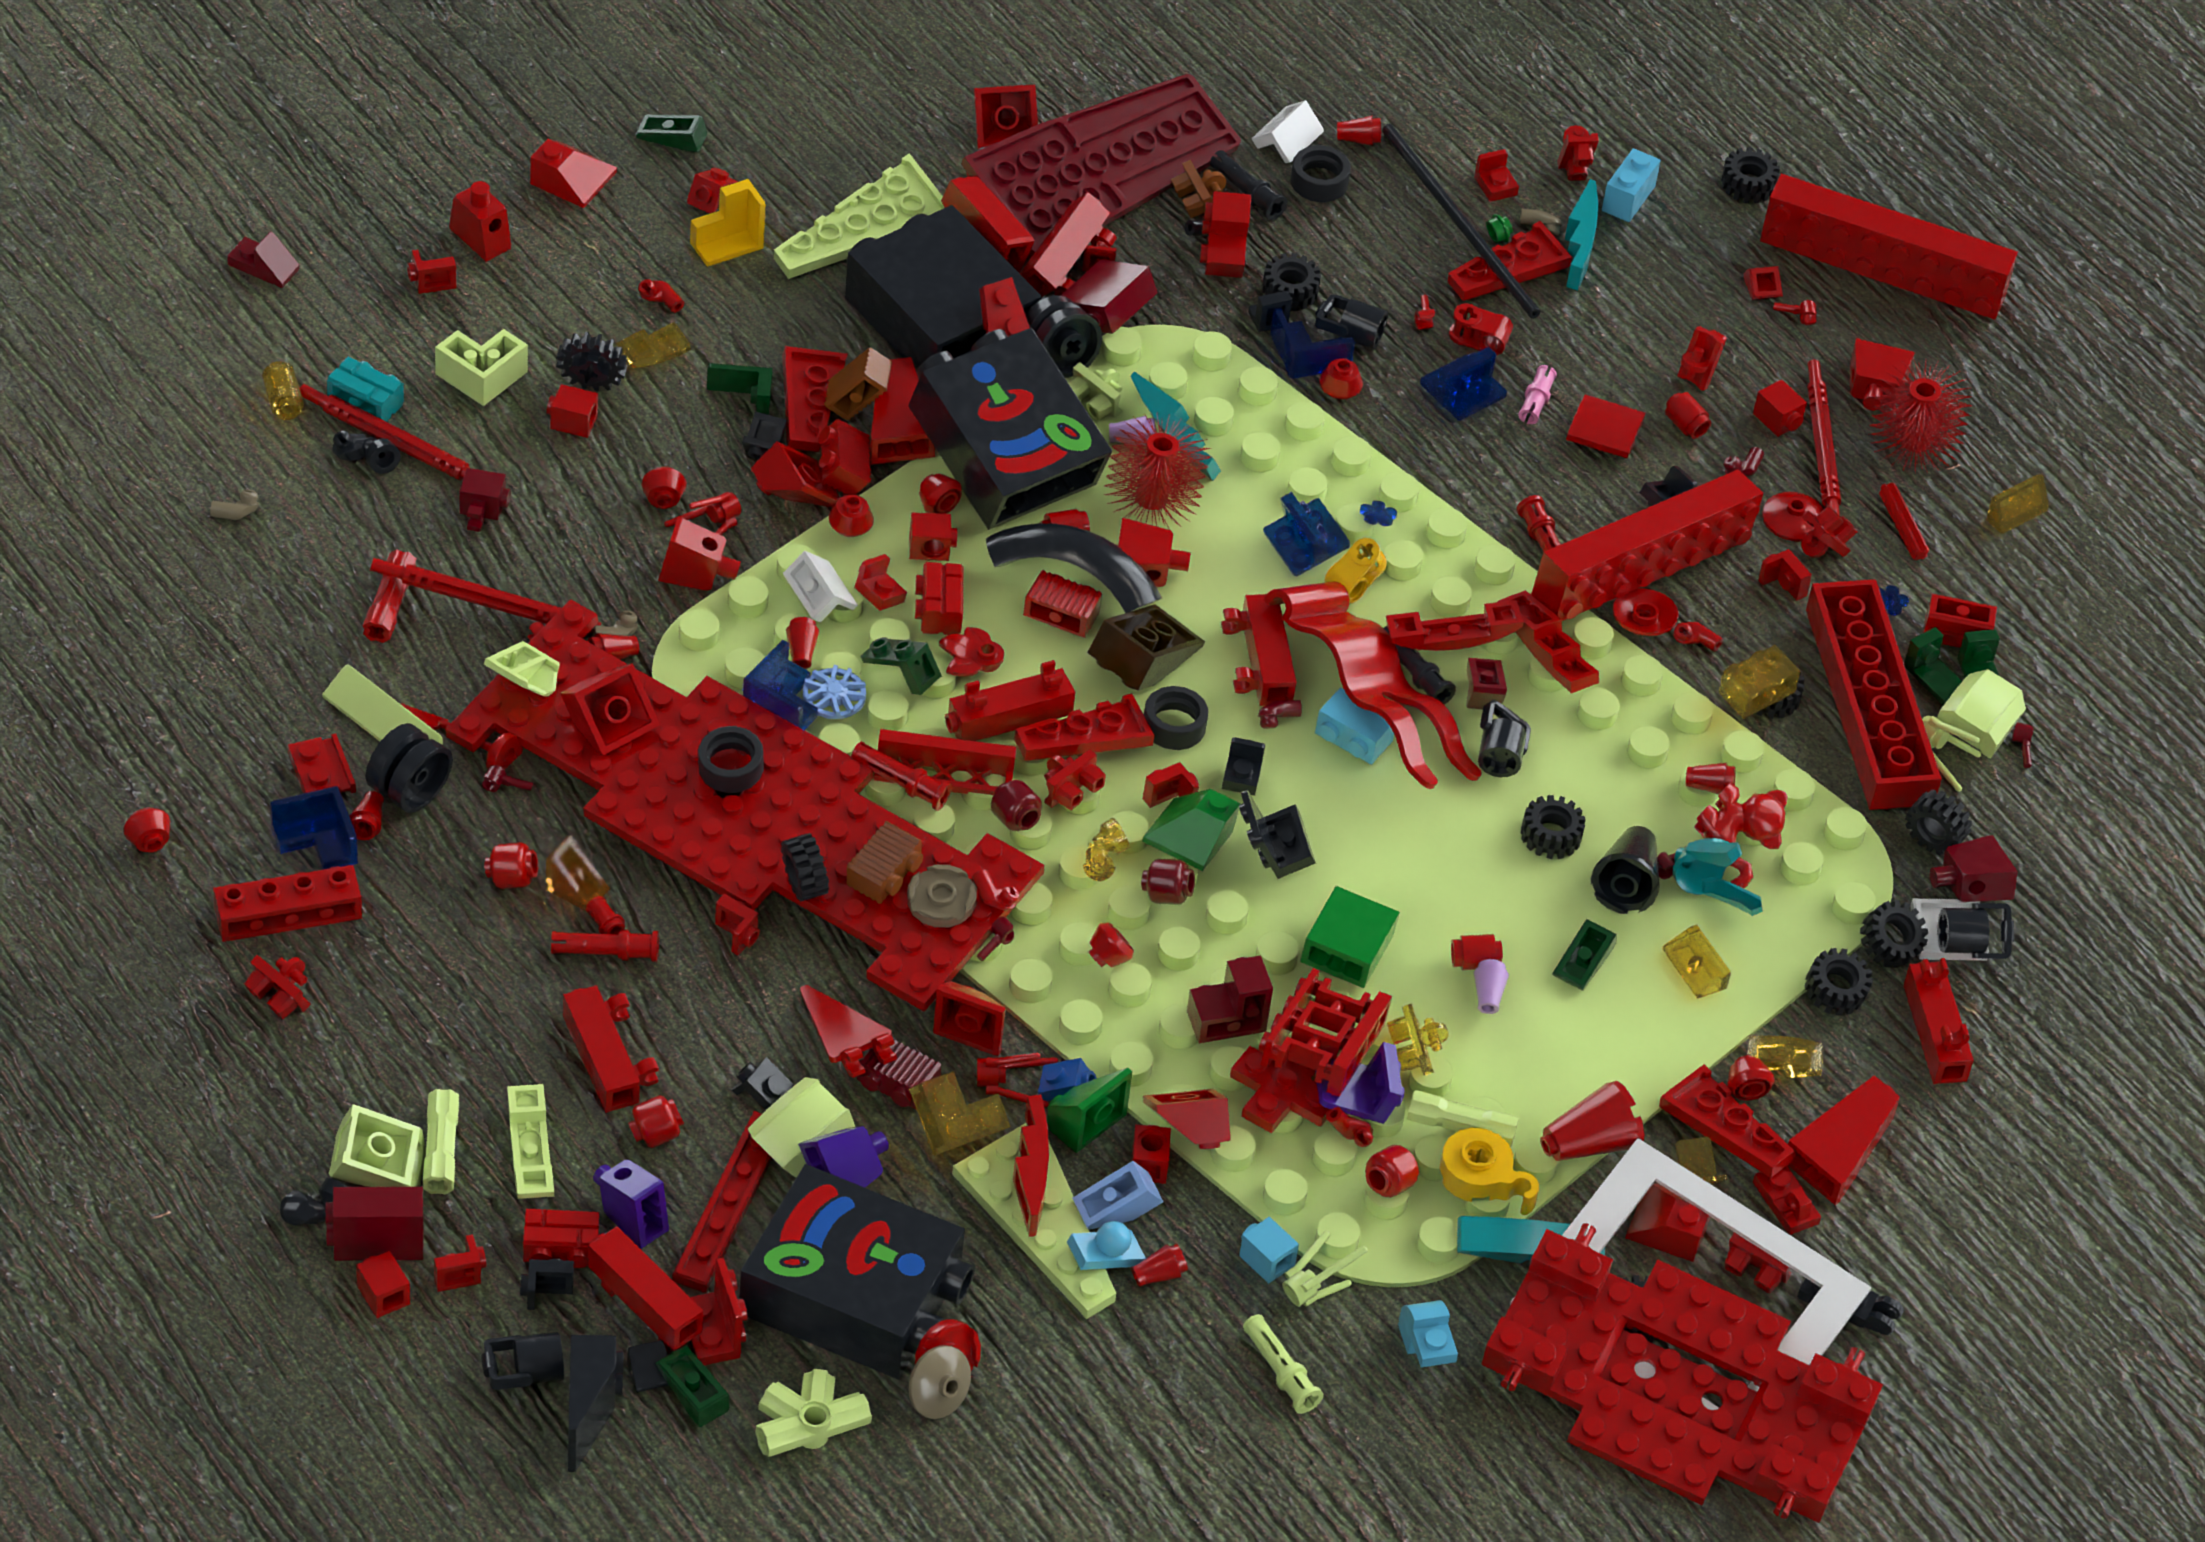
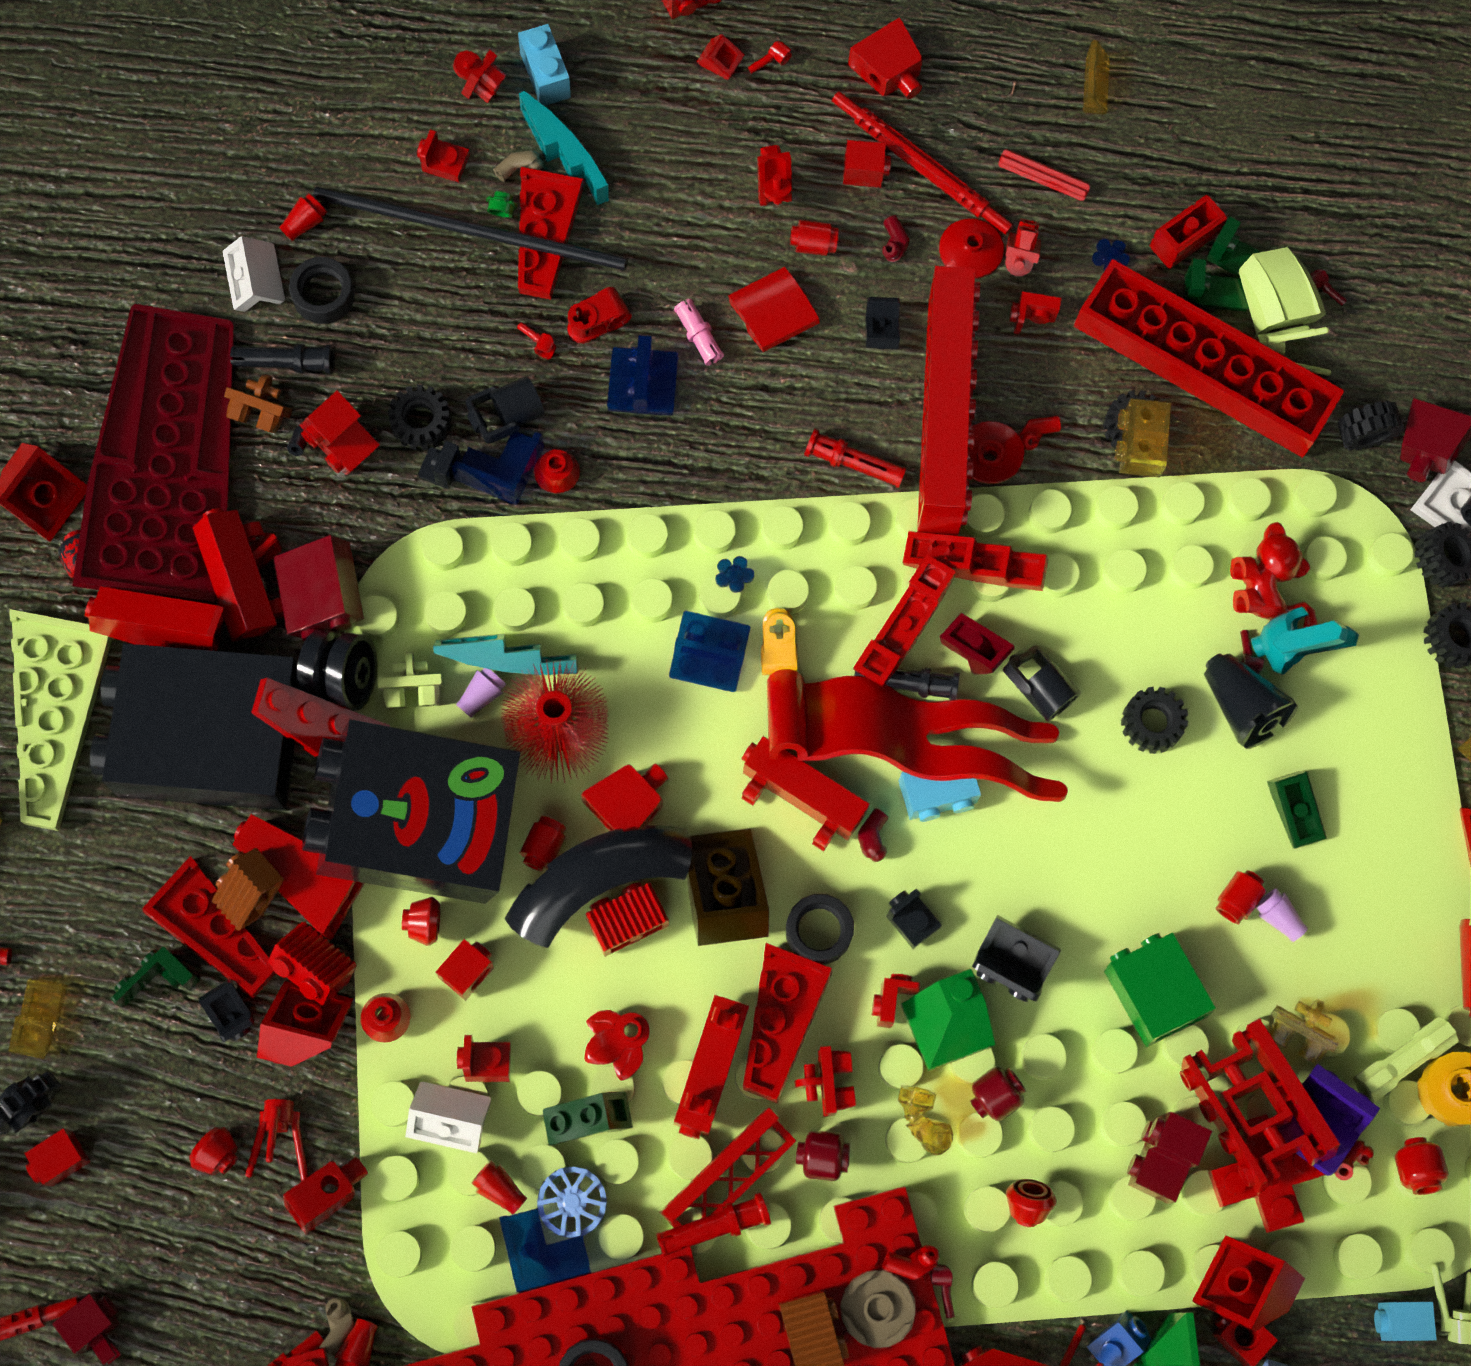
camera: 50 degrees left, 25 degrees up
red brick [915,562,964,635] -> none
clear yellow slope [1662,924,1731,999] -> none
red cone [1686,762,1736,795] -> none
red piece [1868,358,1973,473] -> none

